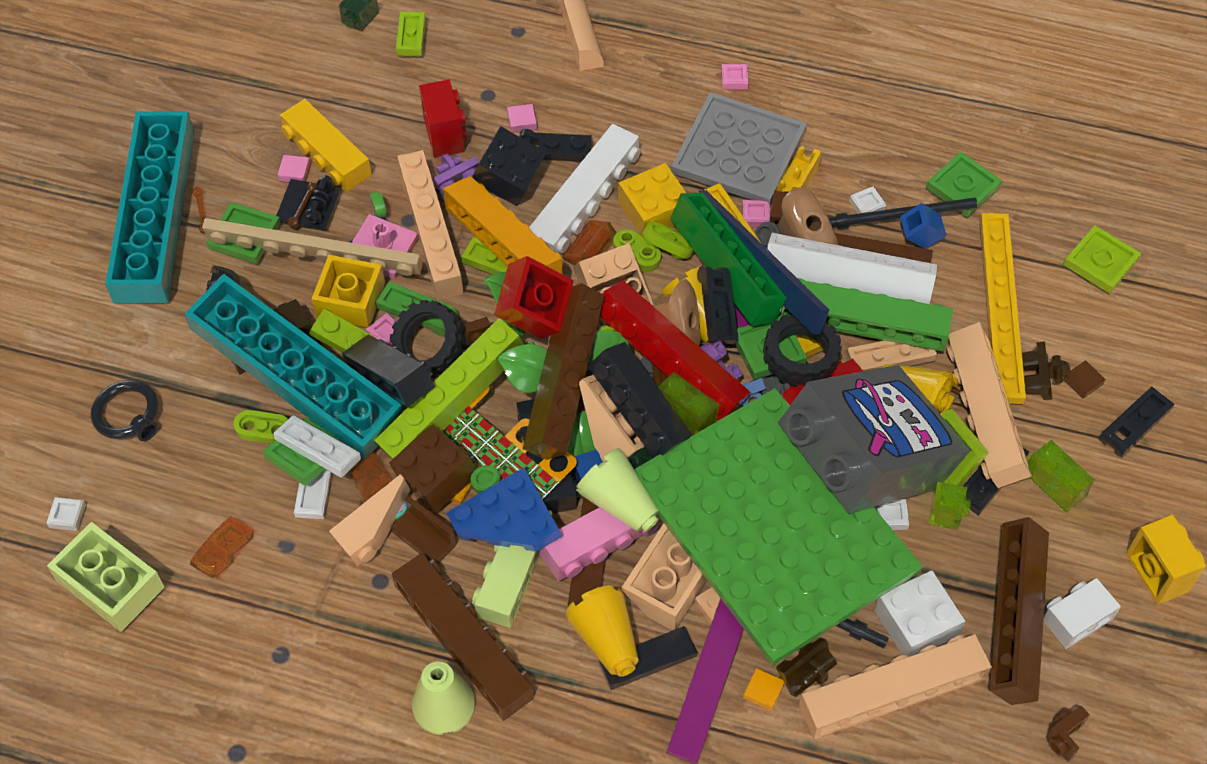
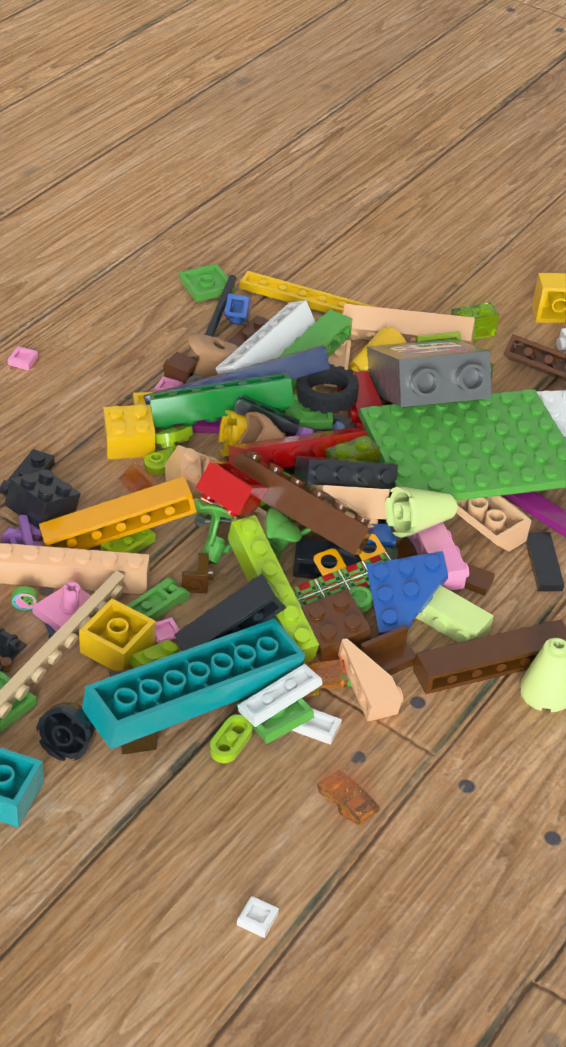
camera: 75 degrees left, 15 degrees down
yellowish green brick [47,522,165,632] -> none
black piece [90,380,159,441] -> none
black tyre [390,300,466,378] -> none
white brick [529,124,641,254] -> none
yellow cone [565,585,639,677] -> none
light grey plate [671,92,807,204] -> none
yellow hinge [776,146,821,192] -> none
white tile [849,187,887,213] -> none
dark brown hips [1022,341,1071,400] -> none
lime plate [1063,225,1141,294] -> none
reddish brown tile [1063,360,1106,399] -> none
black plate [1099,386,1175,458] -> none

